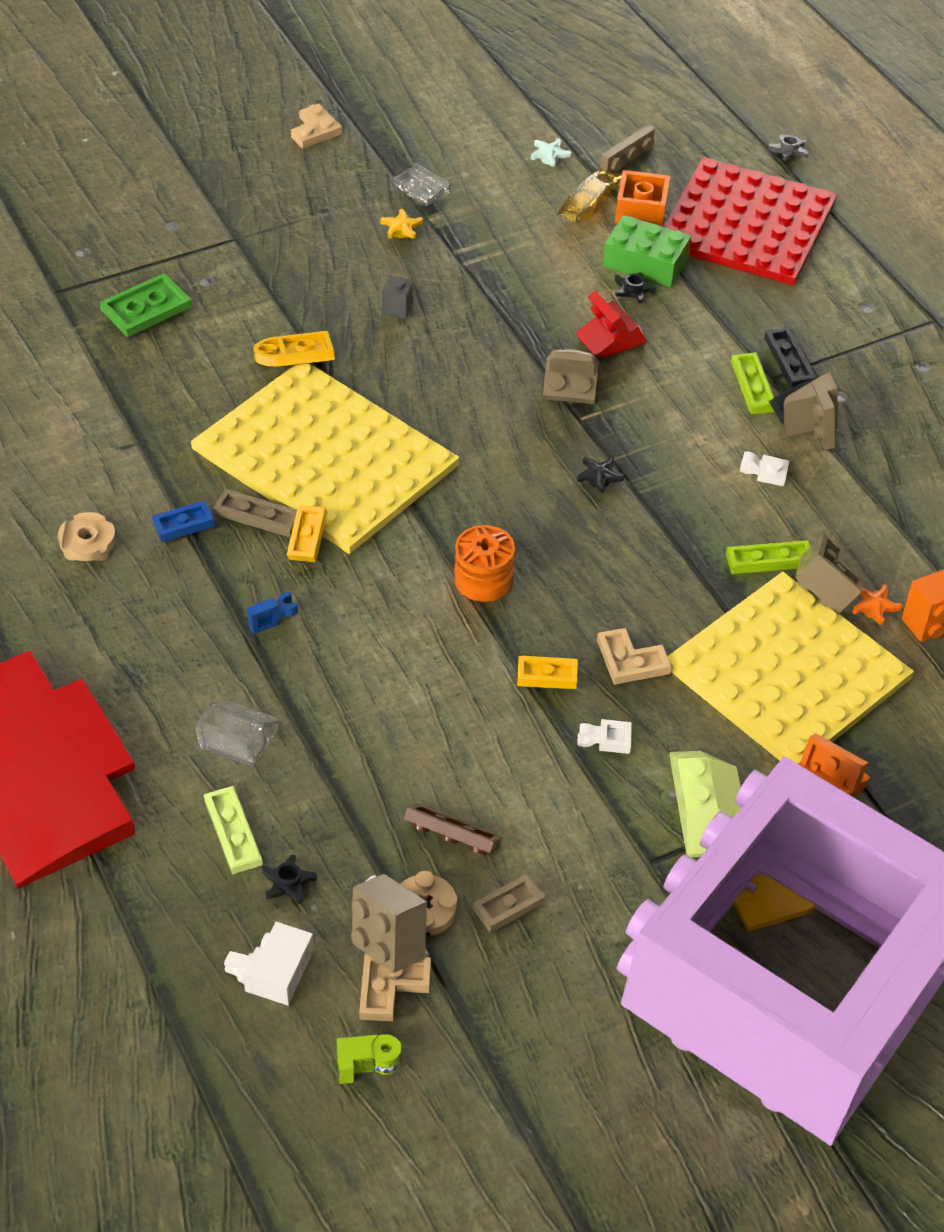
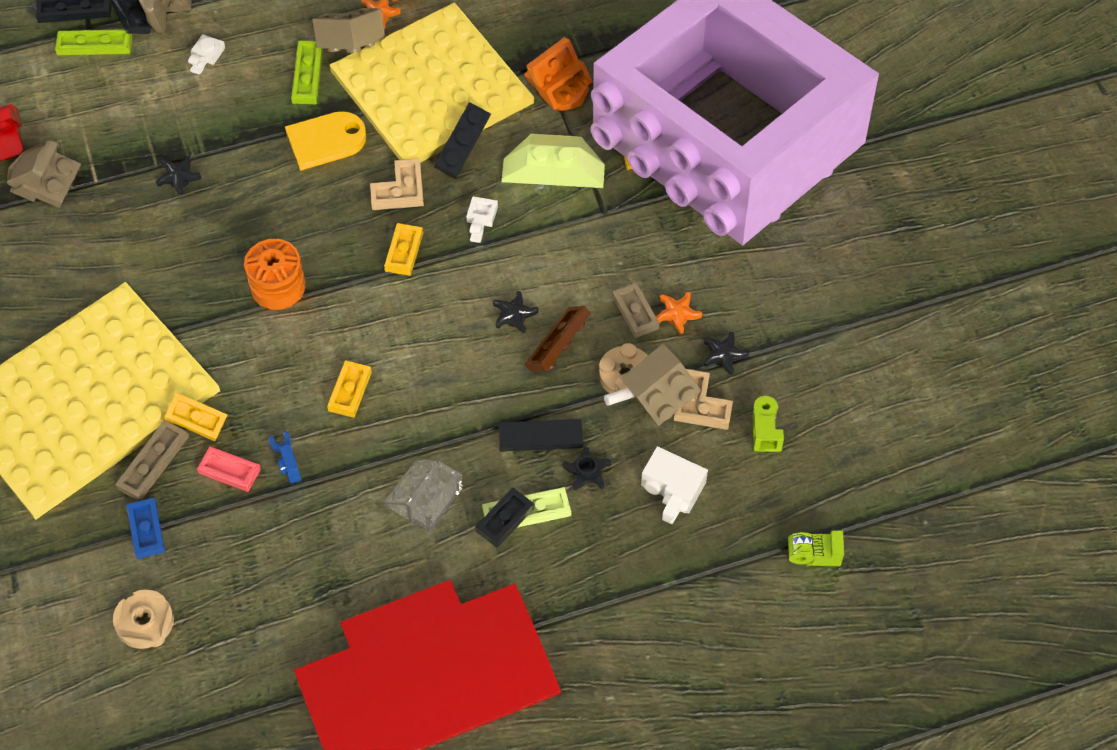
camera: 80 degrees left, 10 degrees up
none -> coral tile [197,446,261,492]
none -> yellow tile [285,112,366,171]
none -> yellow plate [327,360,372,418]
none -> black plate [434,102,491,179]
none -> black plate [475,487,535,548]
none -> black animal [493,291,539,333]
none -> black tile [499,419,583,452]
none -> orange animal [656,292,702,334]
none -> black animal [704,332,749,375]
none -> lime leg [788,531,844,566]

